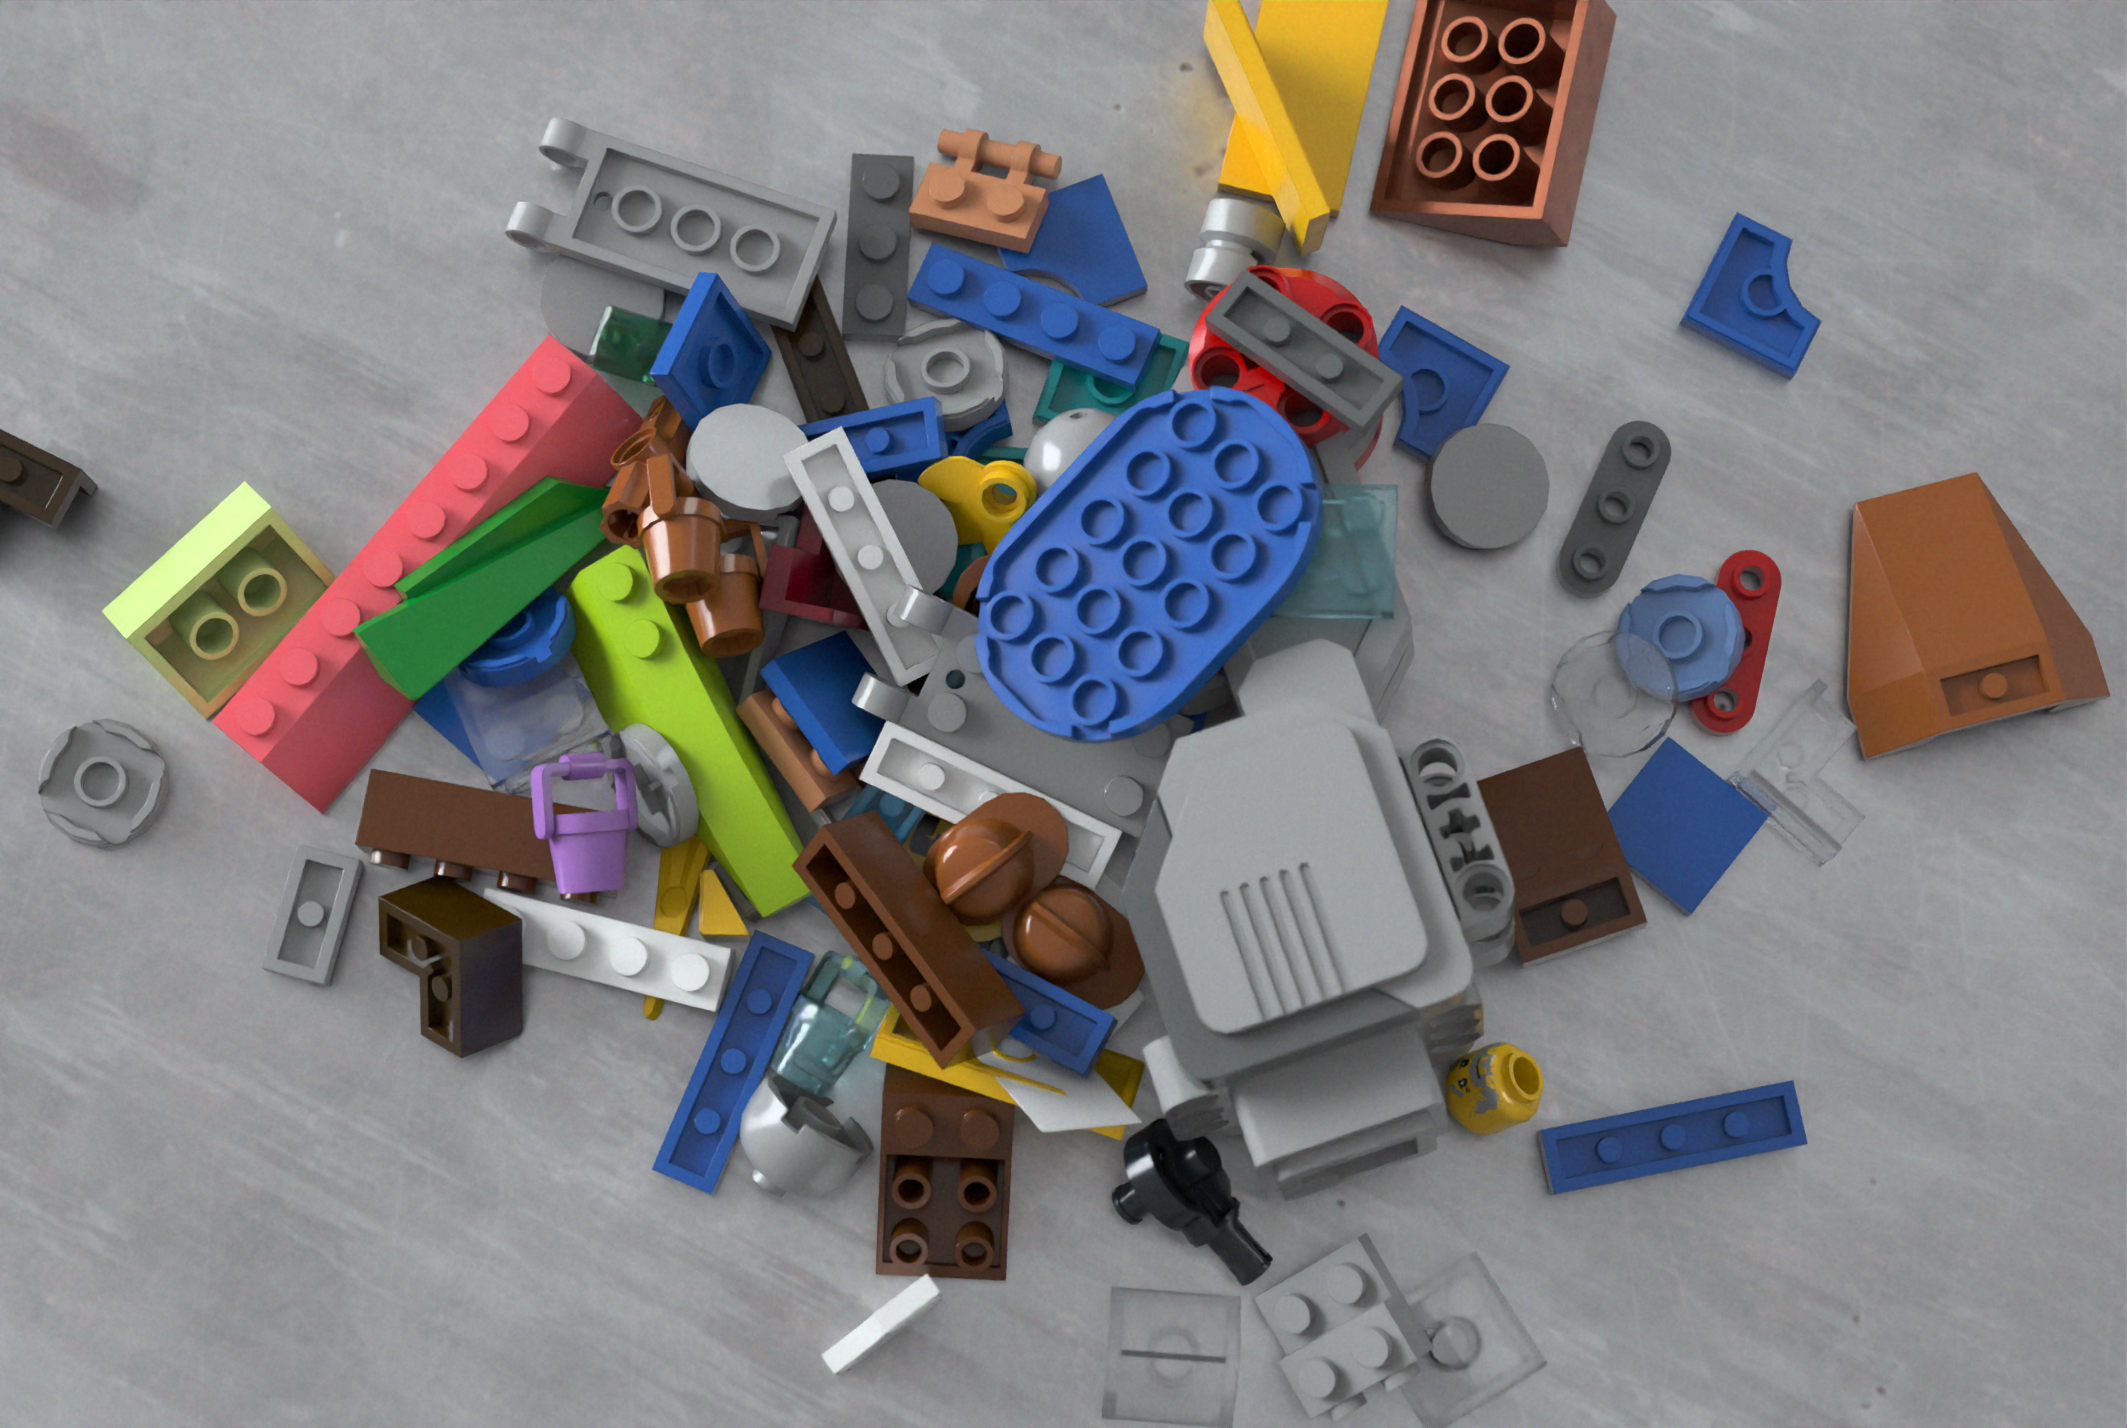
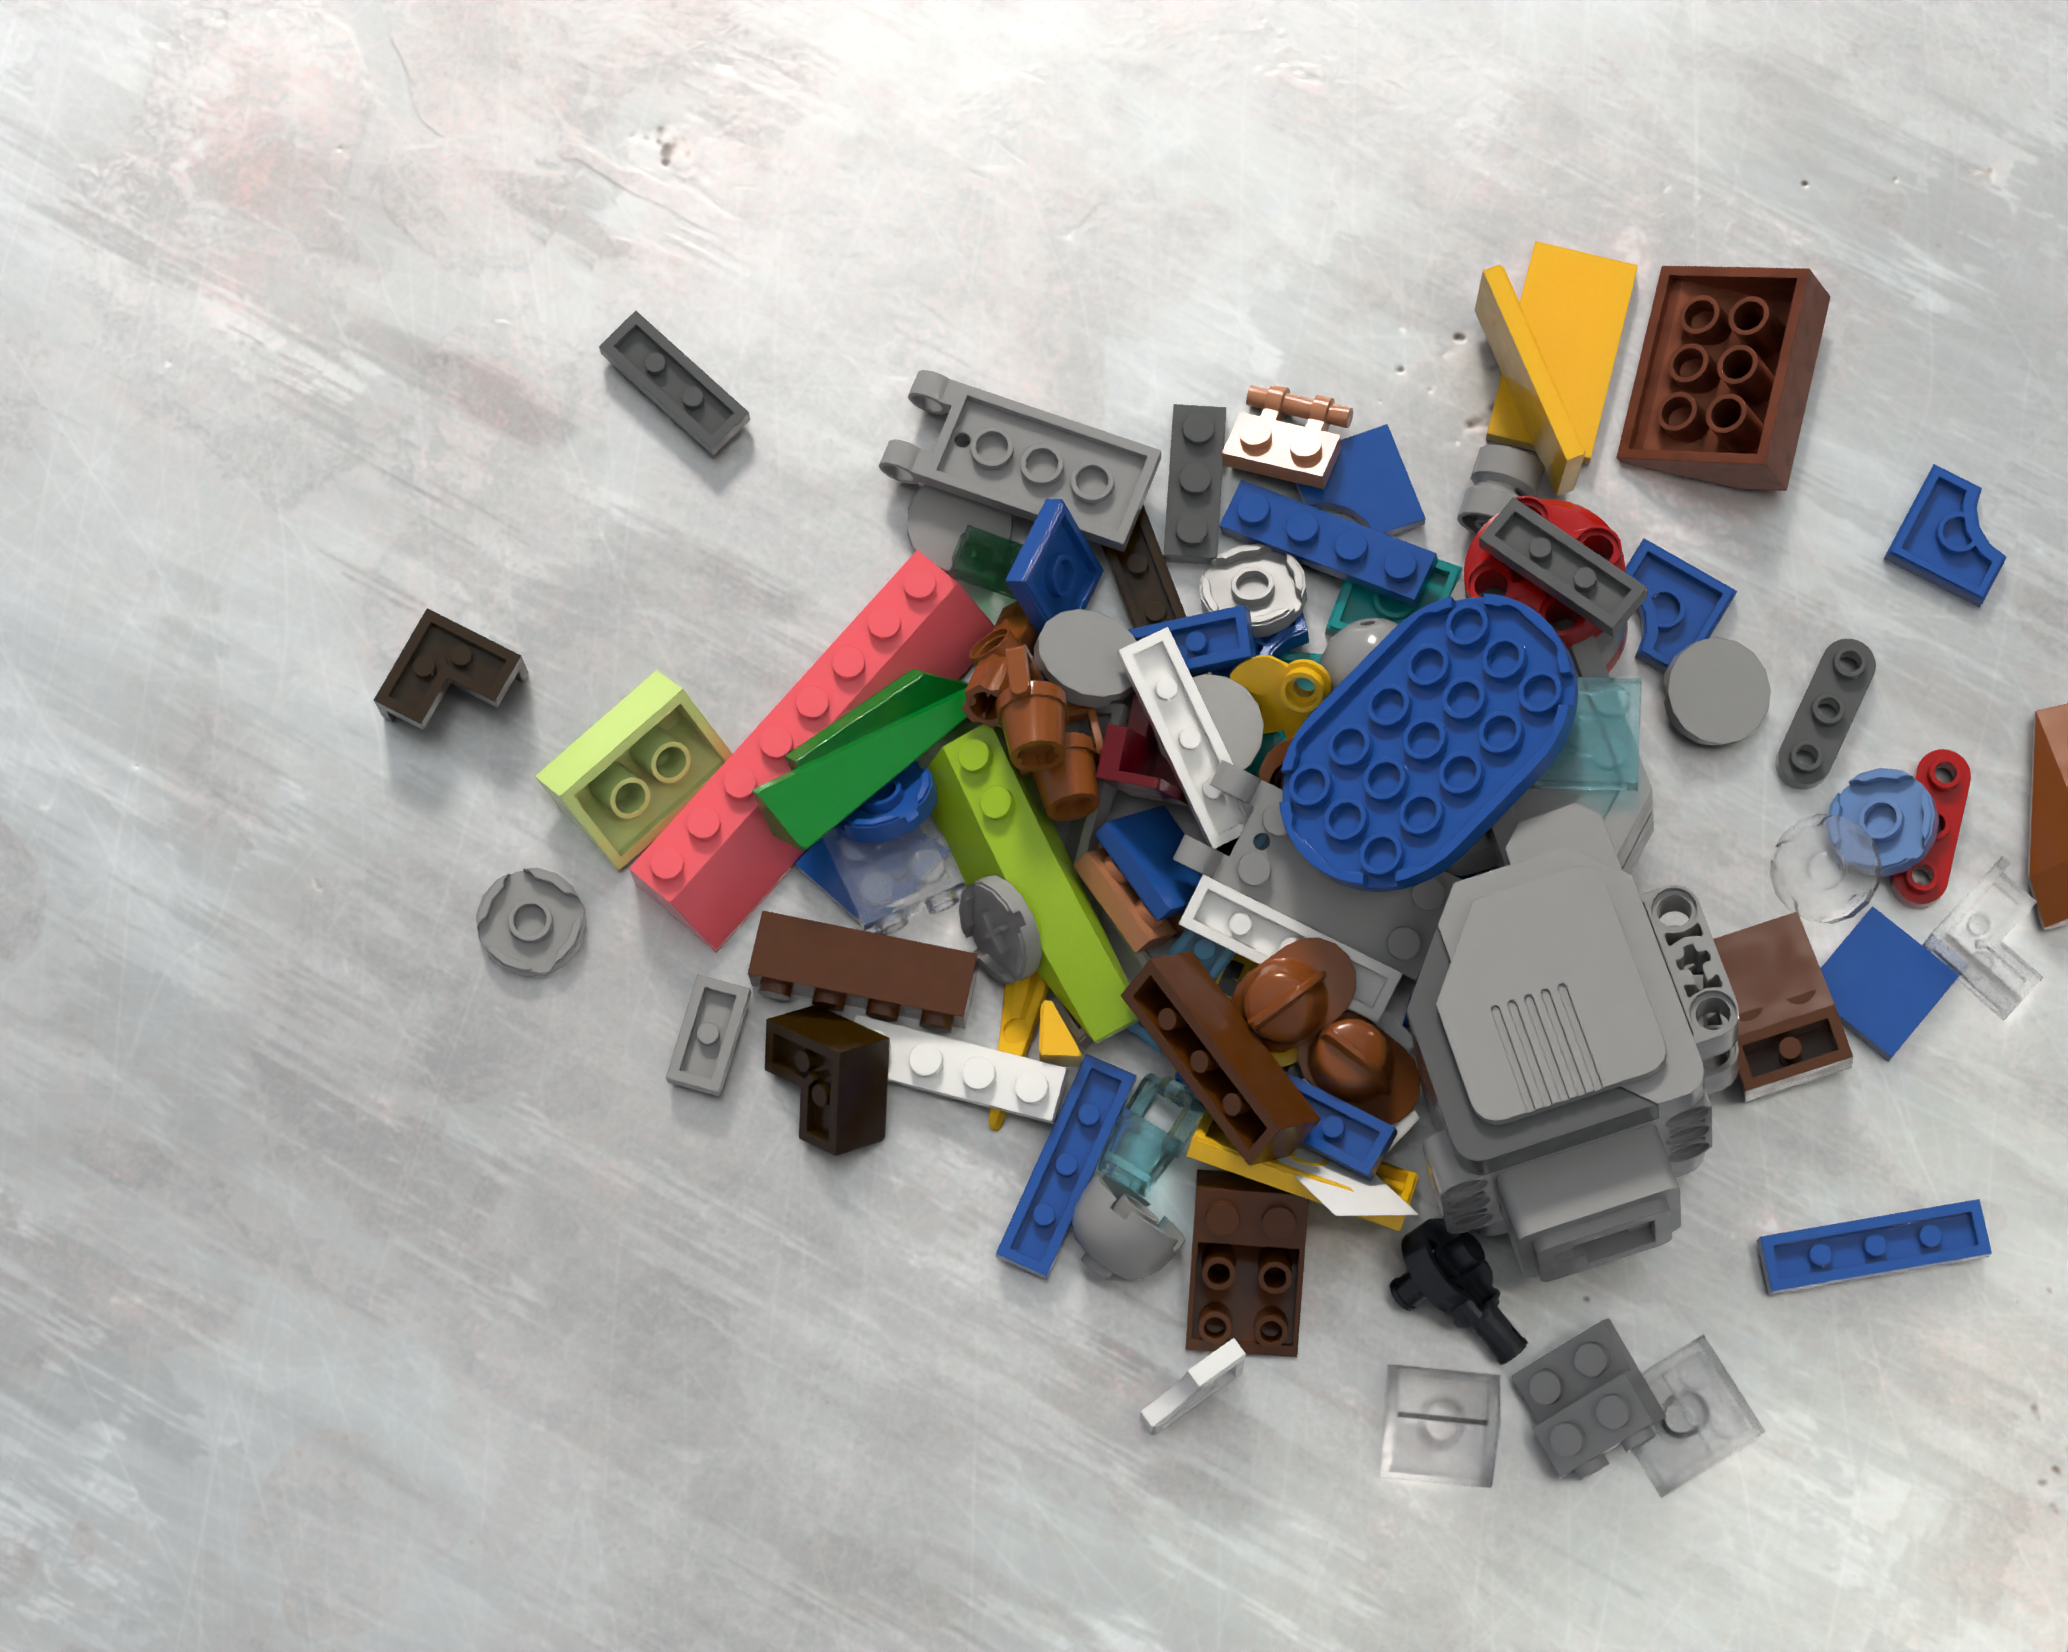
camera: 10 degrees right, 5 degrees down
medium lavender piece [530,752,638,894] -> none
yellow head [1445,1042,1544,1136] -> none
none -> dark grey plate [599,311,751,456]

